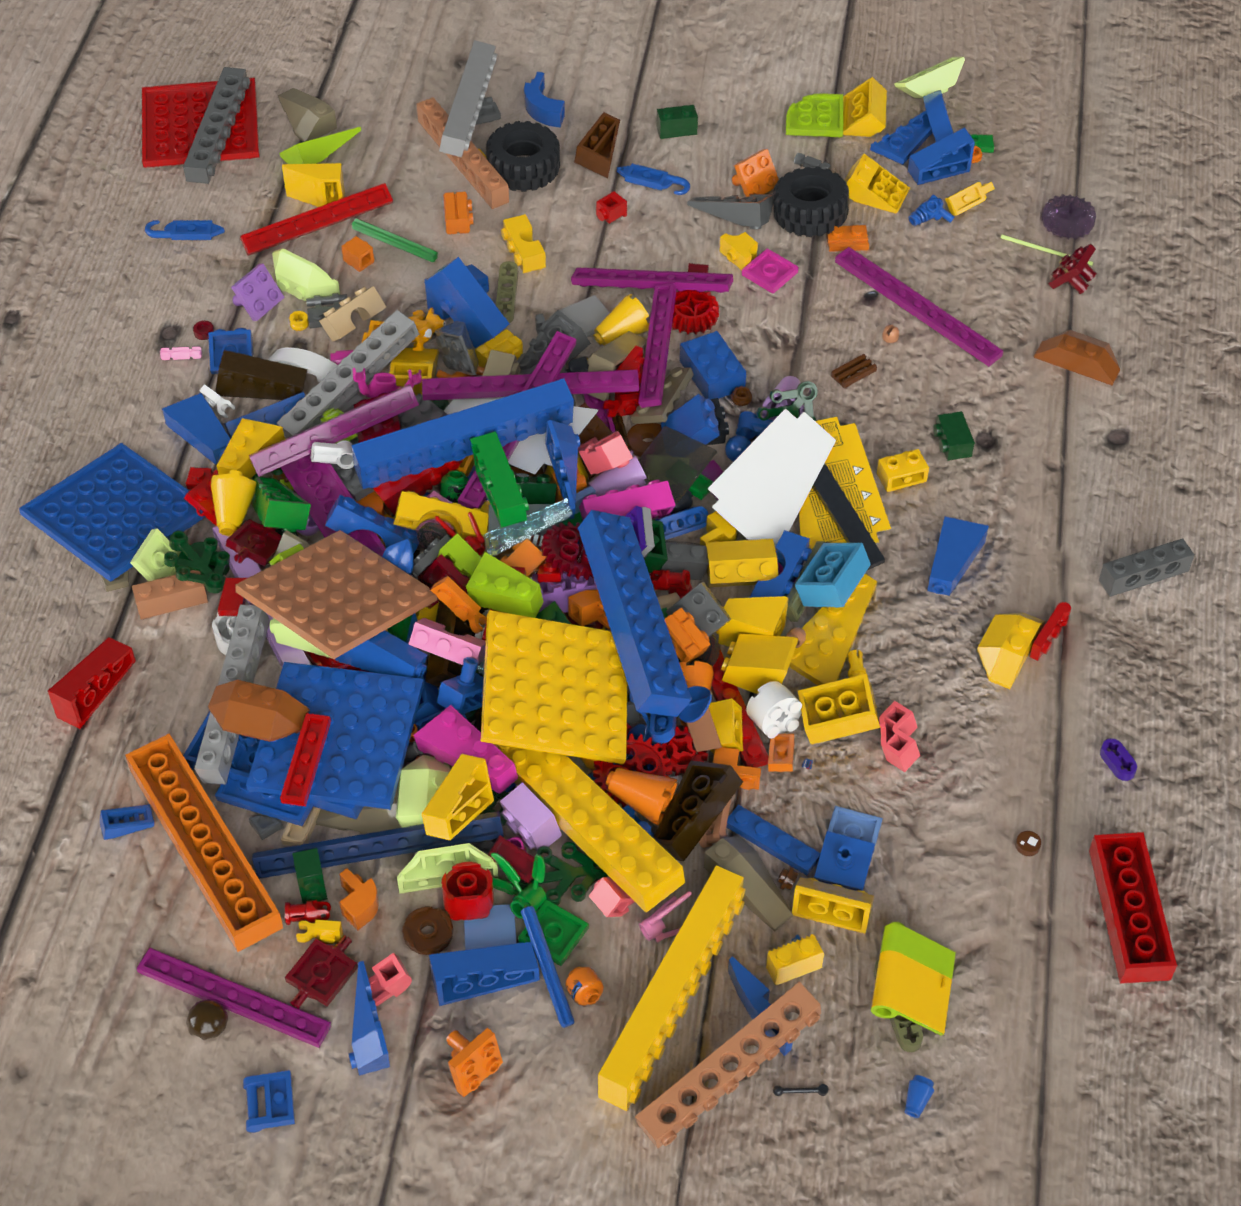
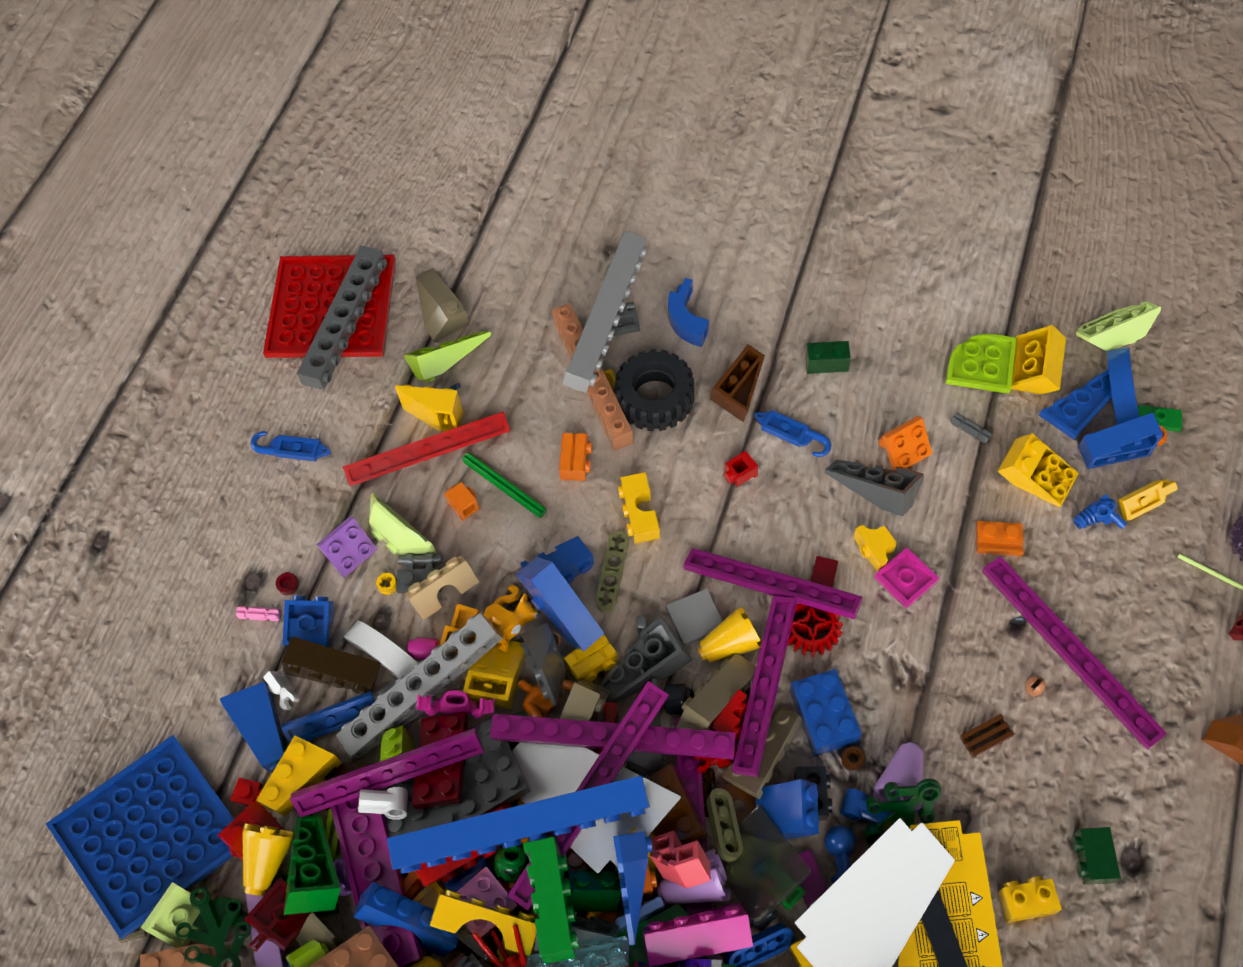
camera: 15 degrees right, 10 degrees up
black tyre [773,167,849,237] -> none
none -> olive plate [706,788,743,862]

